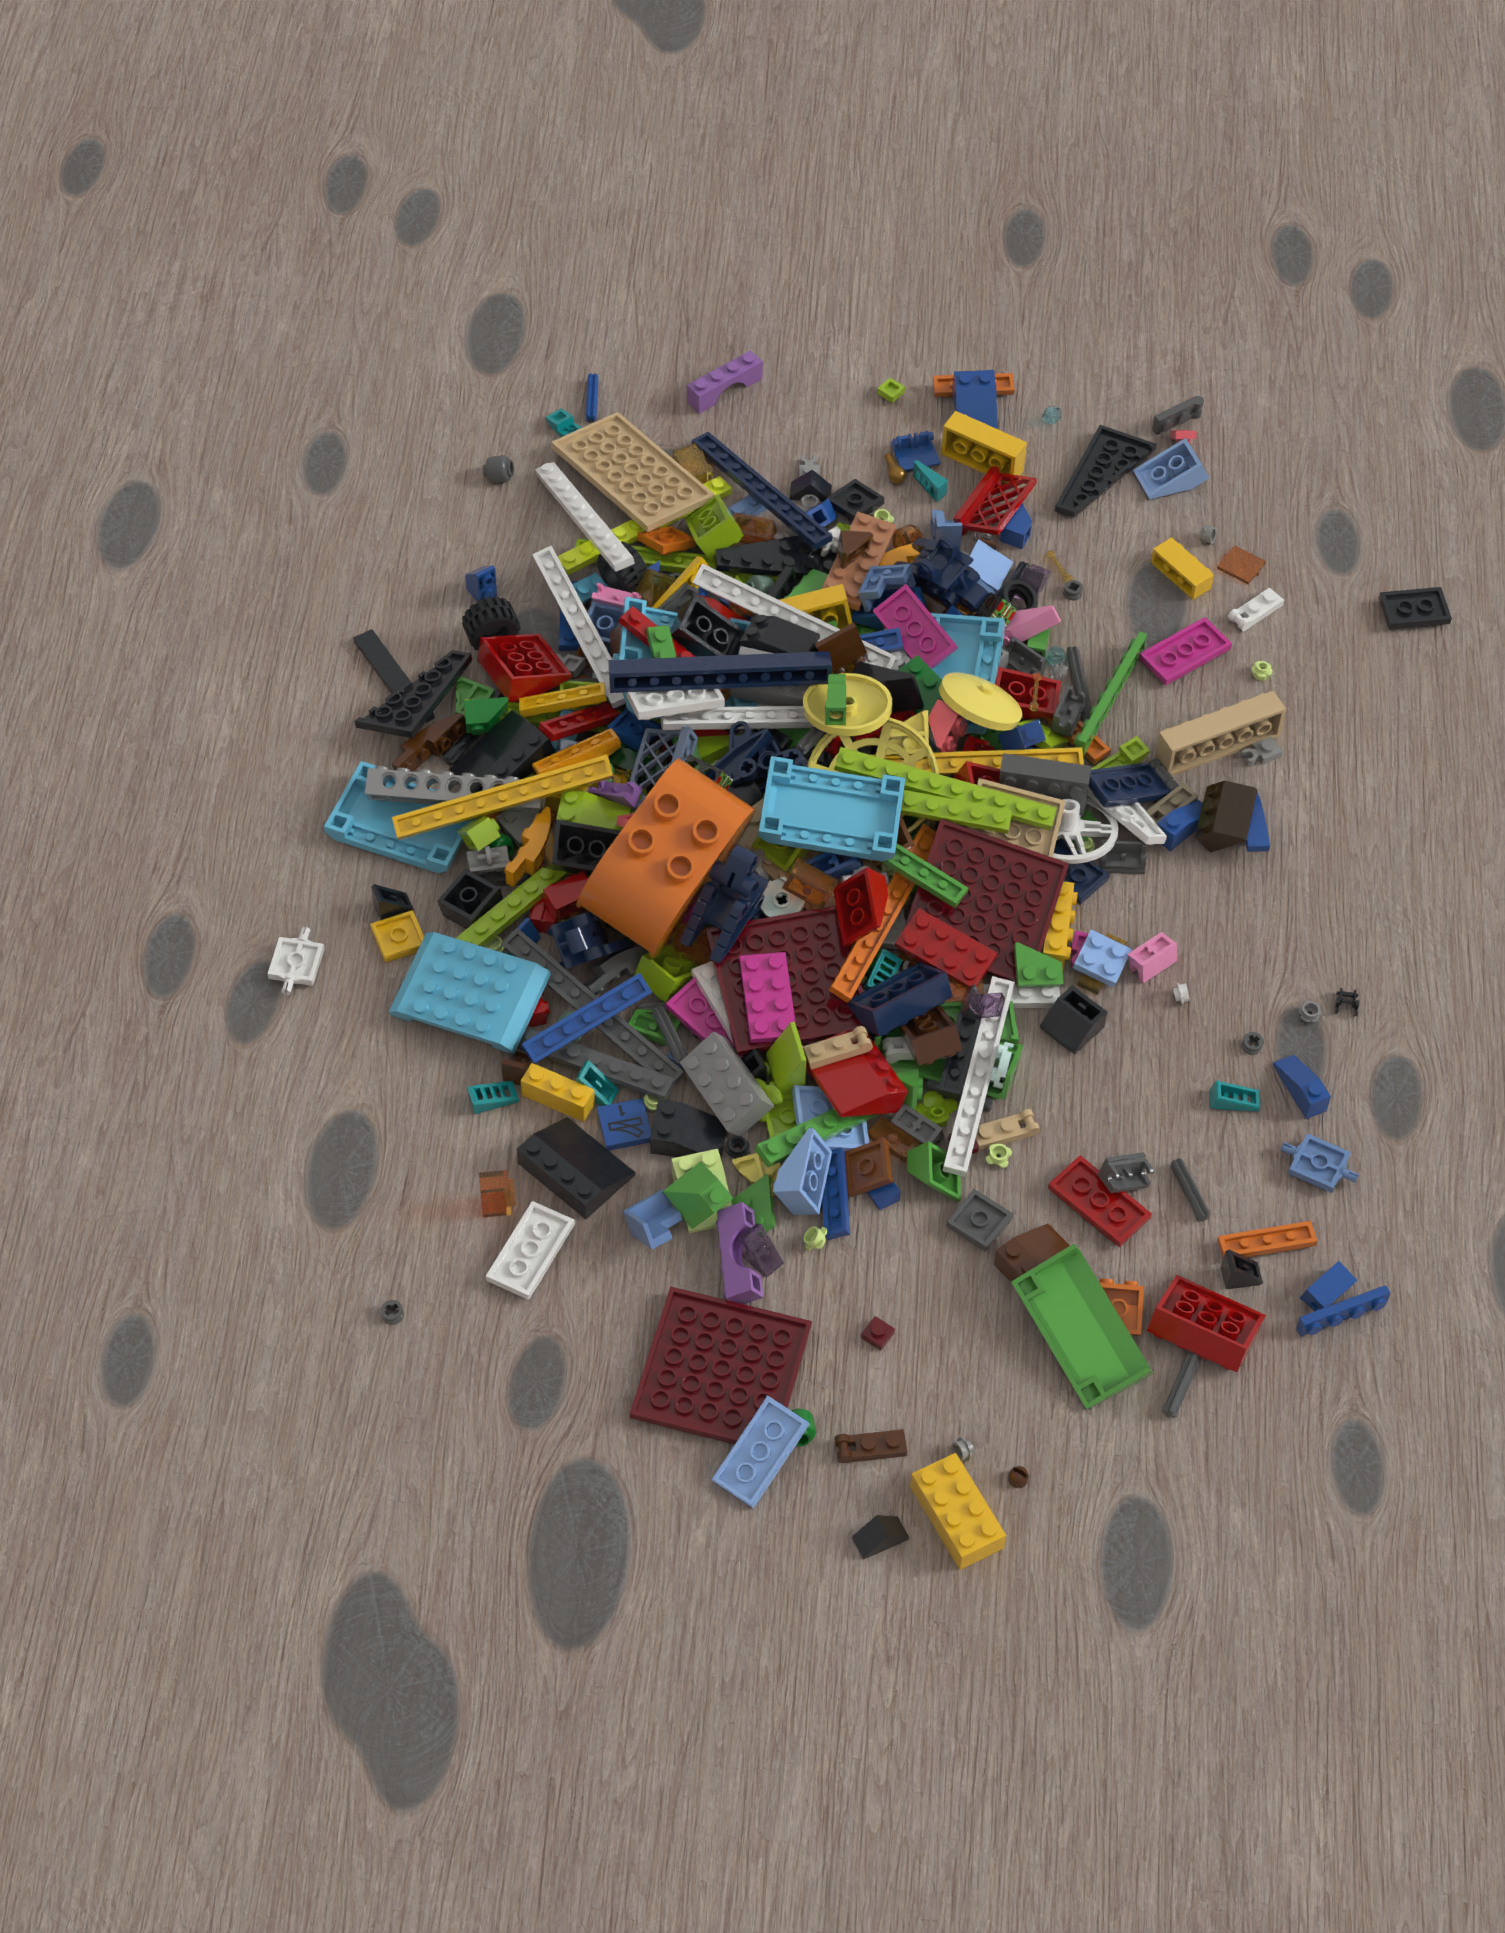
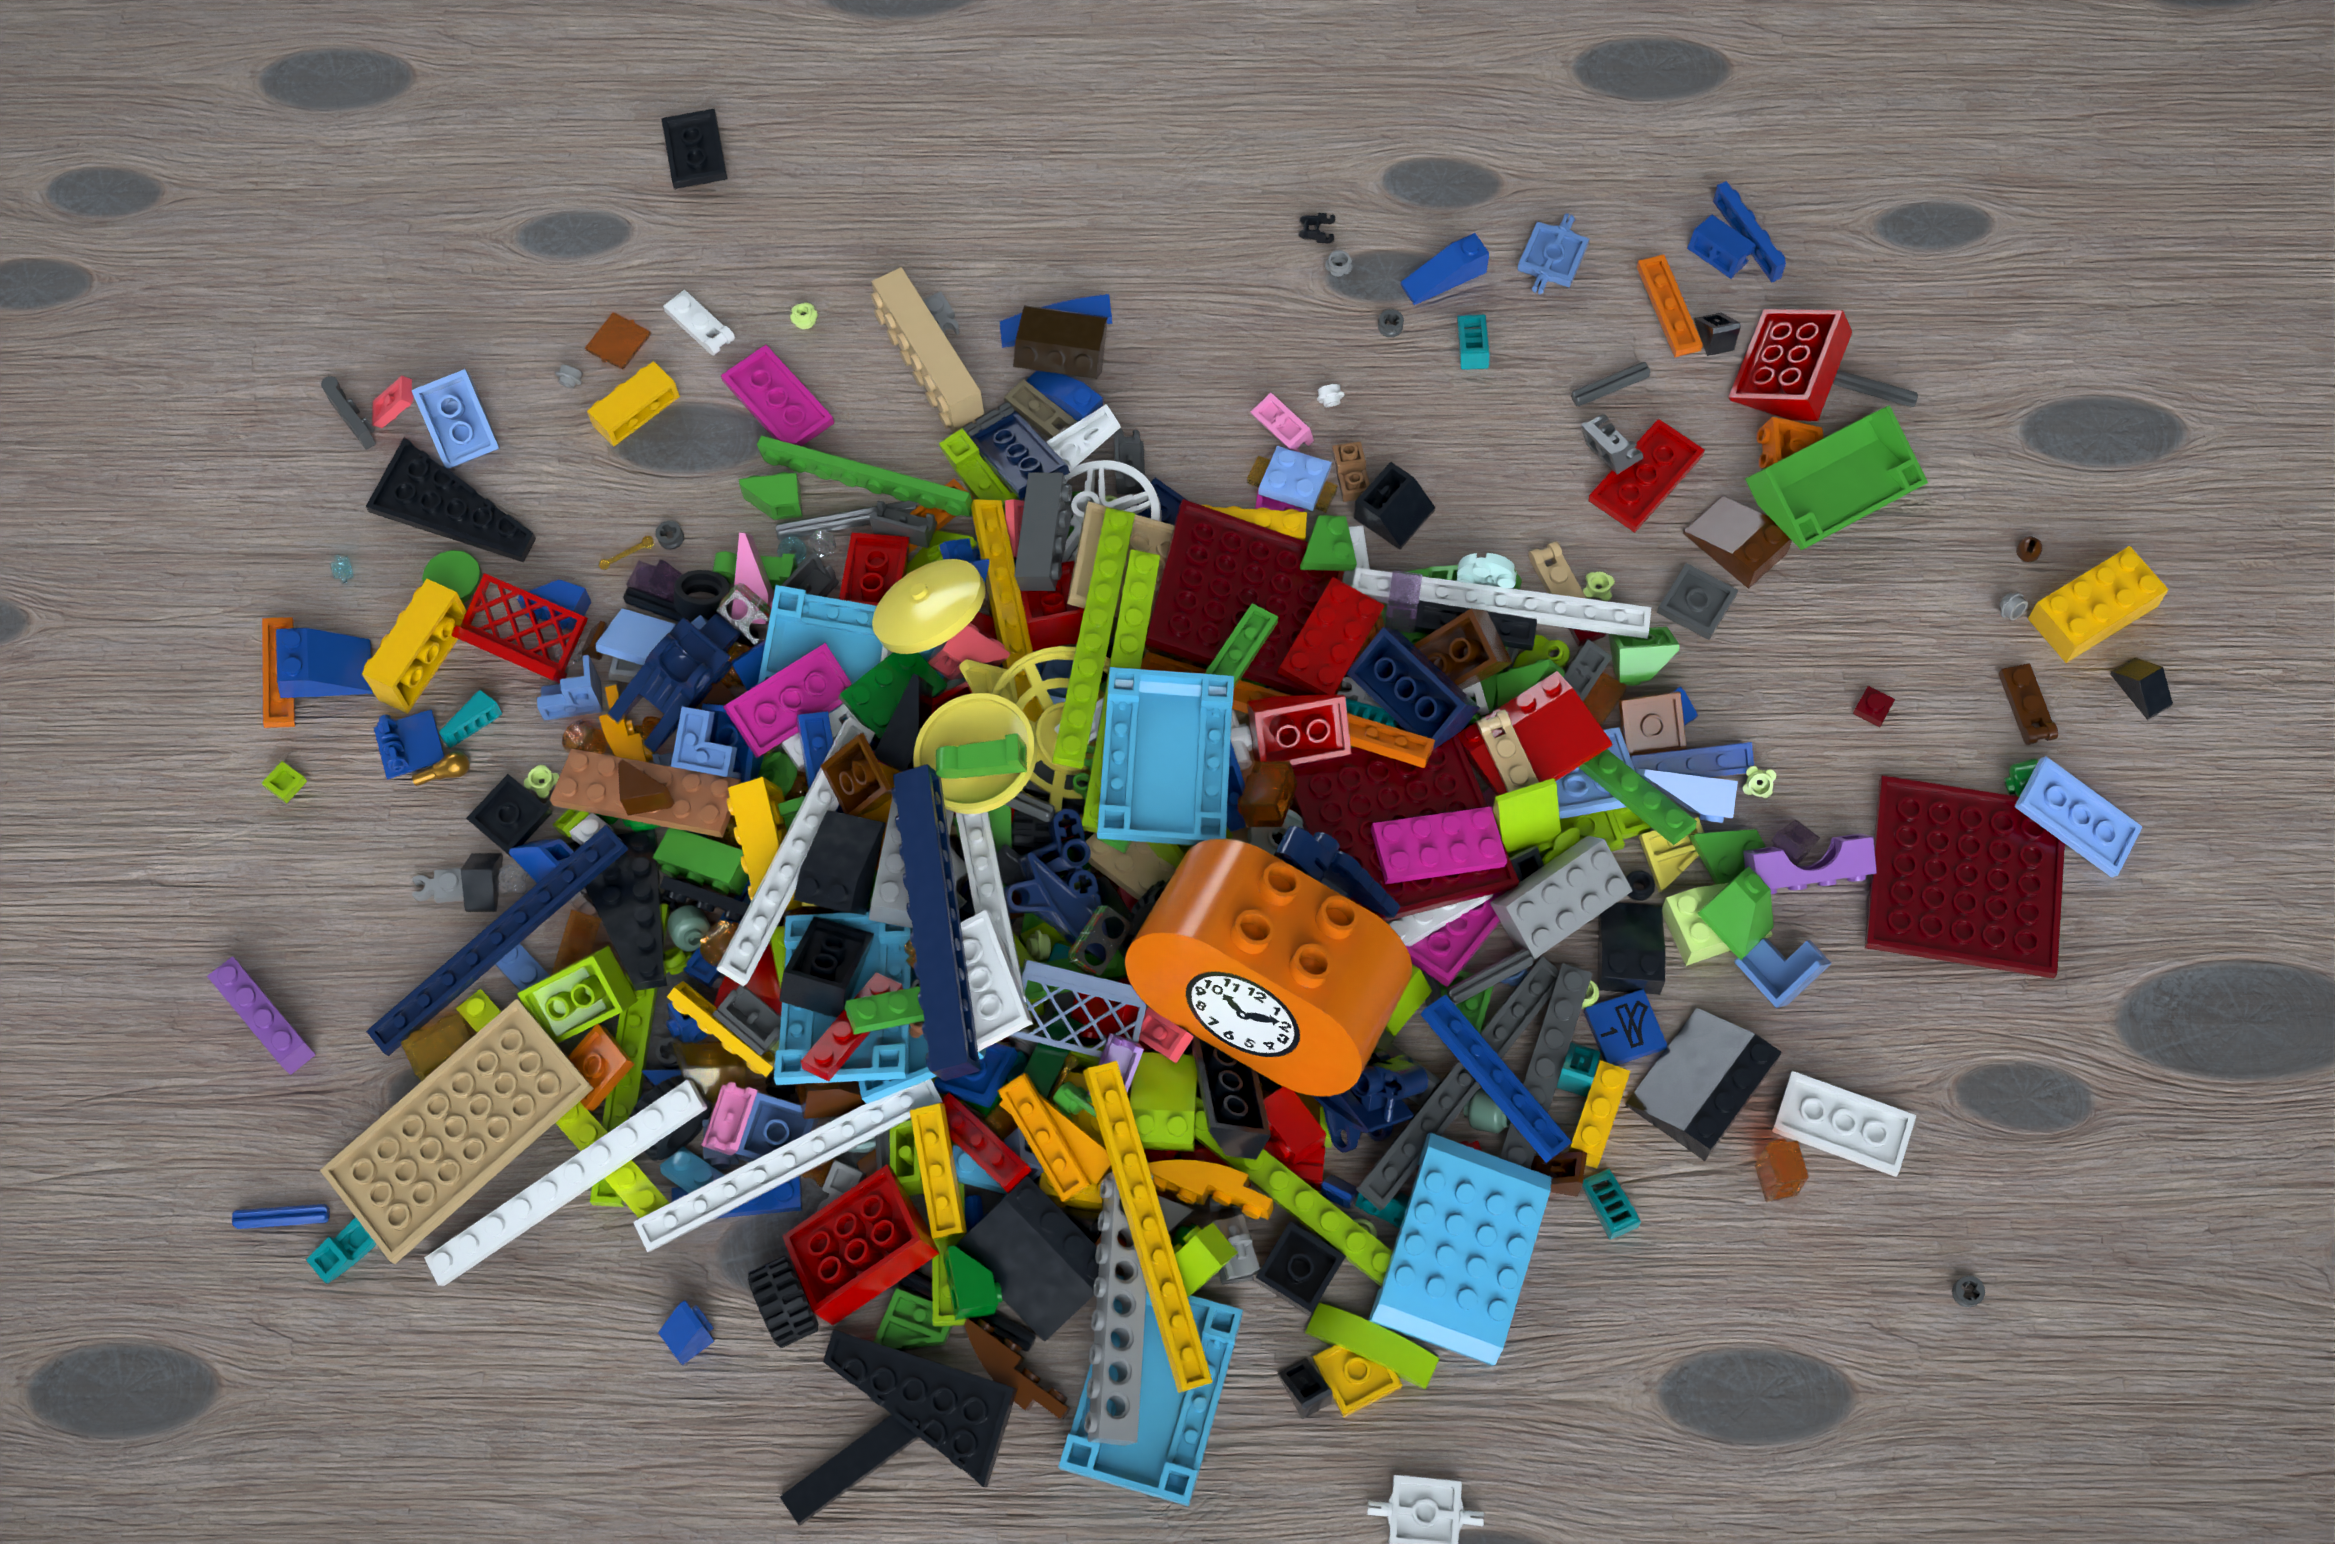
camera: 90 degrees left, 10 degrees up
dark grey head [483,455,515,483] -> none
clear yellow hinge [1029,673,1041,711] -> none
none -> bright green tile [422,550,482,603]
none -> bright green slope [739,472,802,520]
none -> lime slope [1305,1302,1439,1390]
none -> medium nougat slope [1332,441,1370,502]

